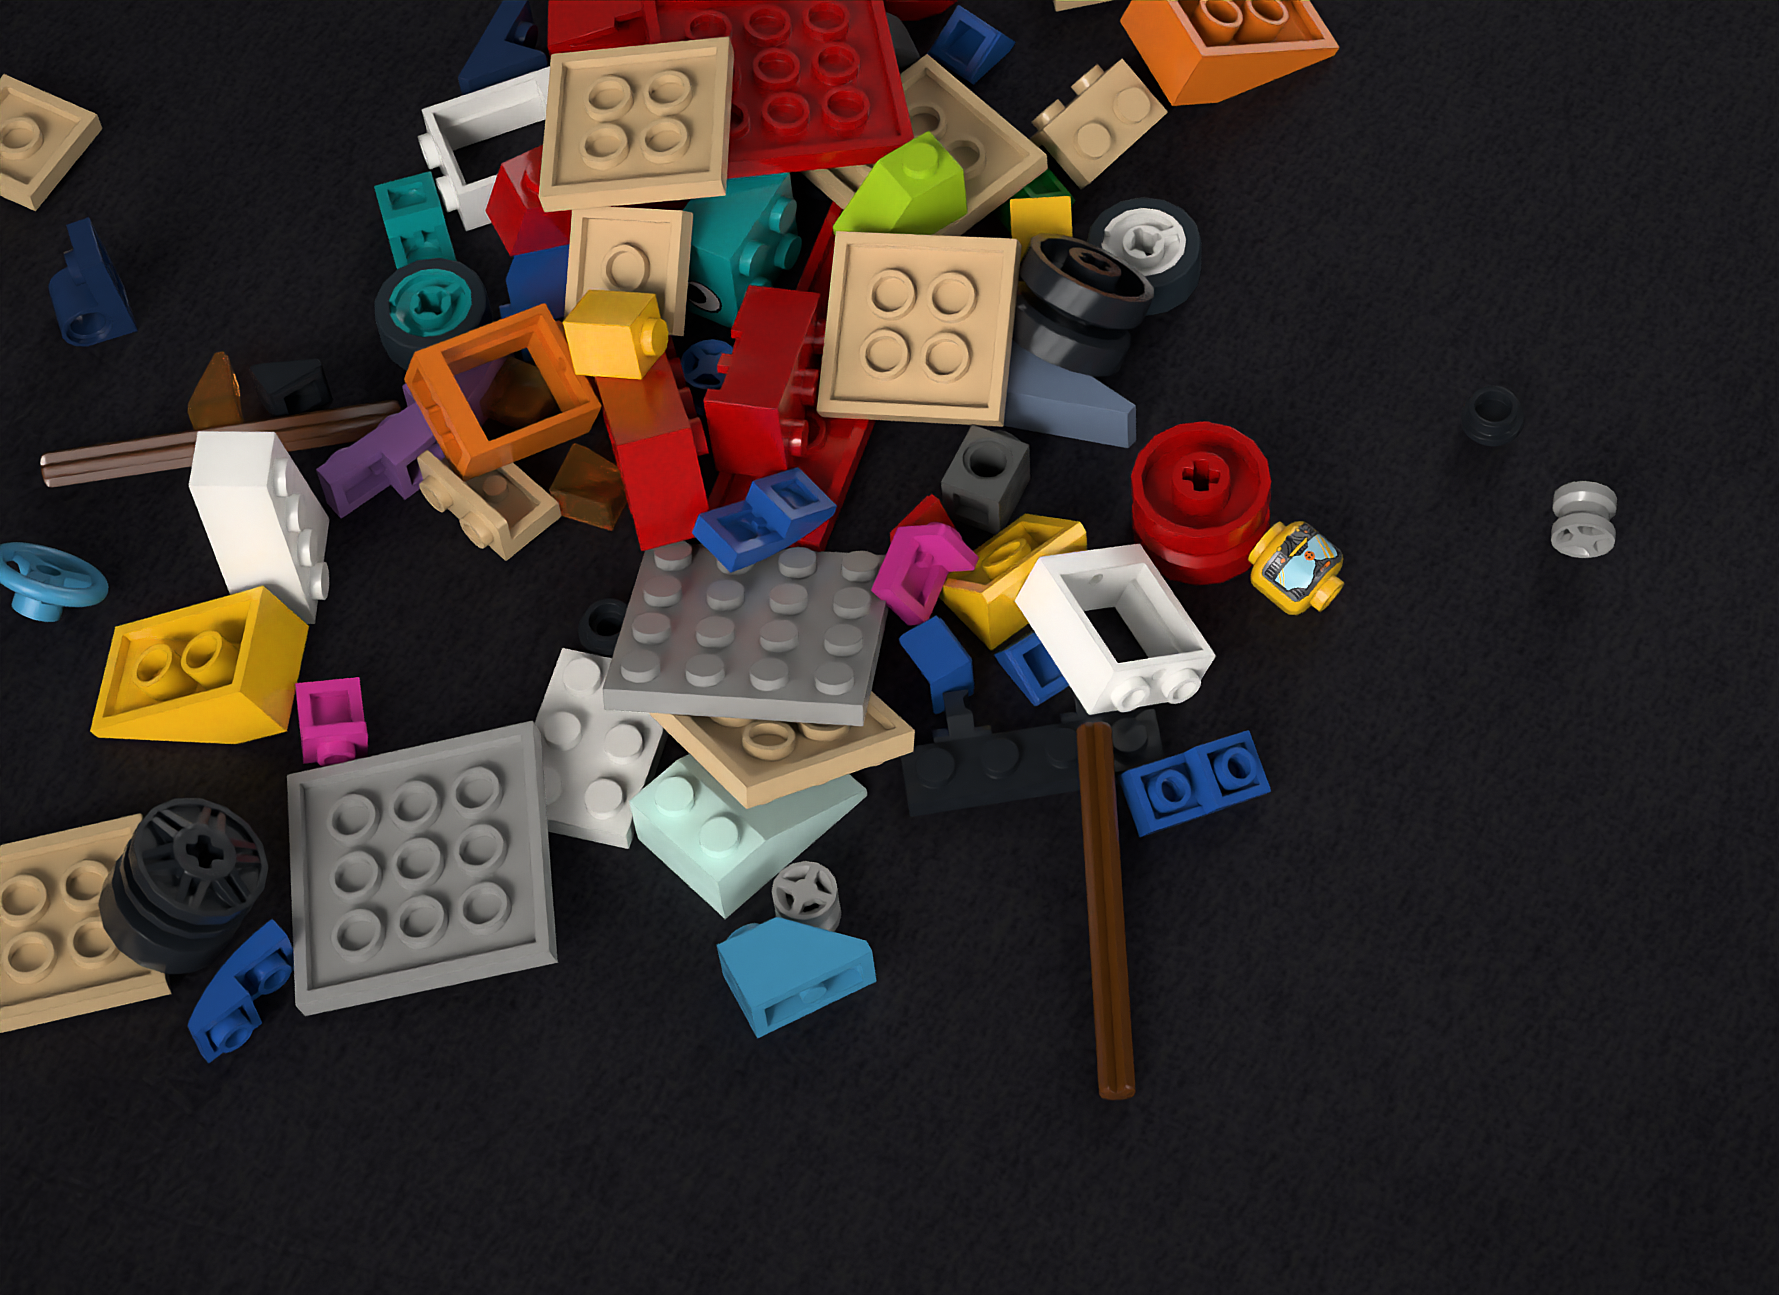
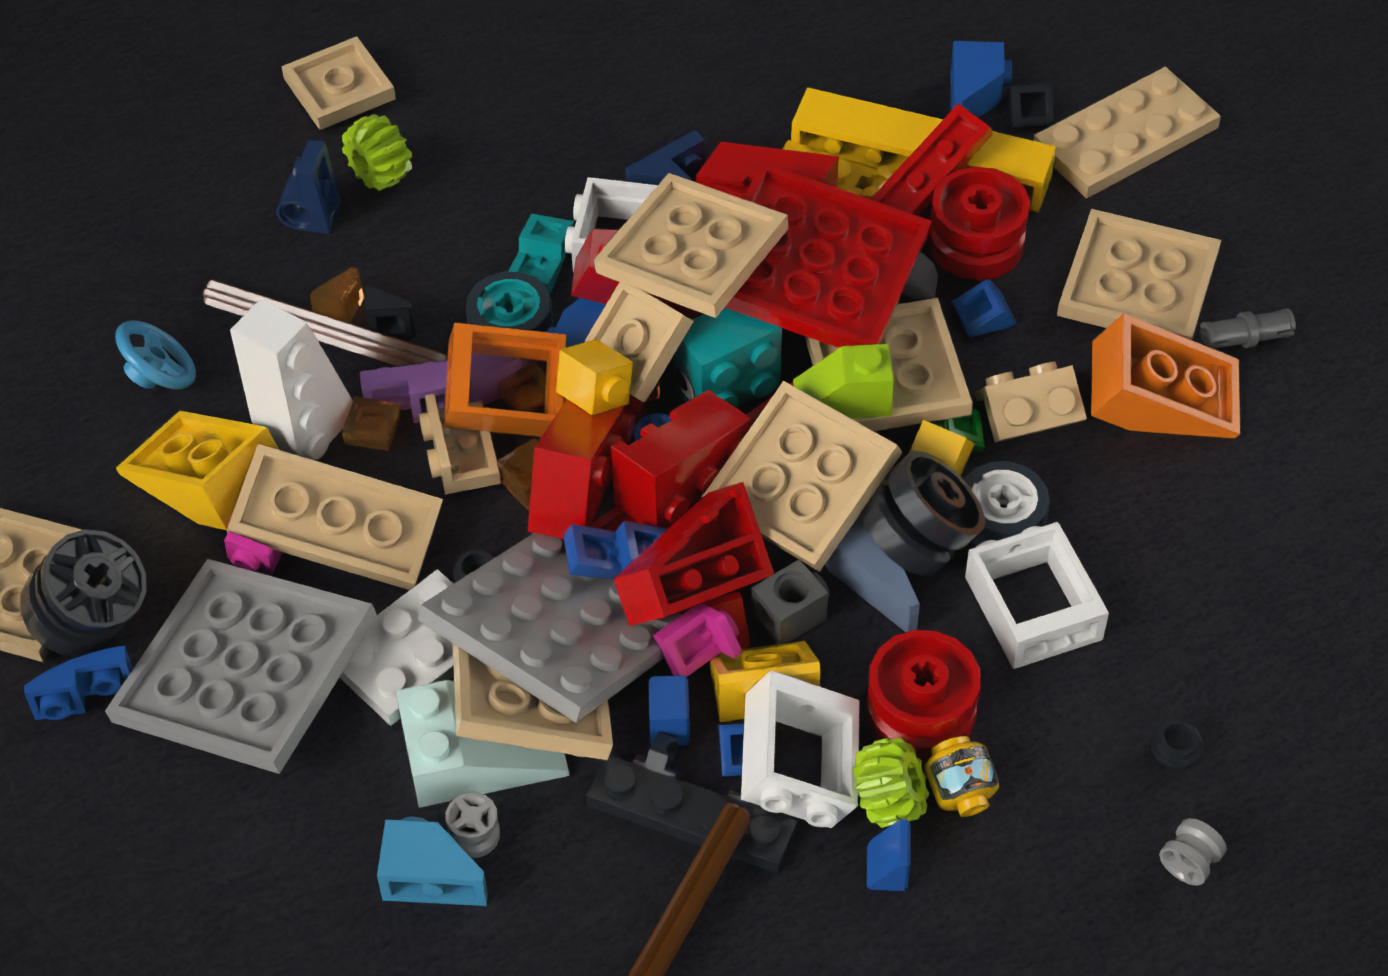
camera: 25 degrees right, 5 degrees down
blue slope [1118,730,1271,837] -> none
none -> tan plate [227,444,443,590]
none -> lime gear [342,114,412,191]
none -> clear orange plate [342,397,401,451]
none -> red wedge [614,482,774,626]
none -> lime gear [852,737,929,828]
none -> blue slope [867,819,911,891]
none -> white window [965,522,1109,669]

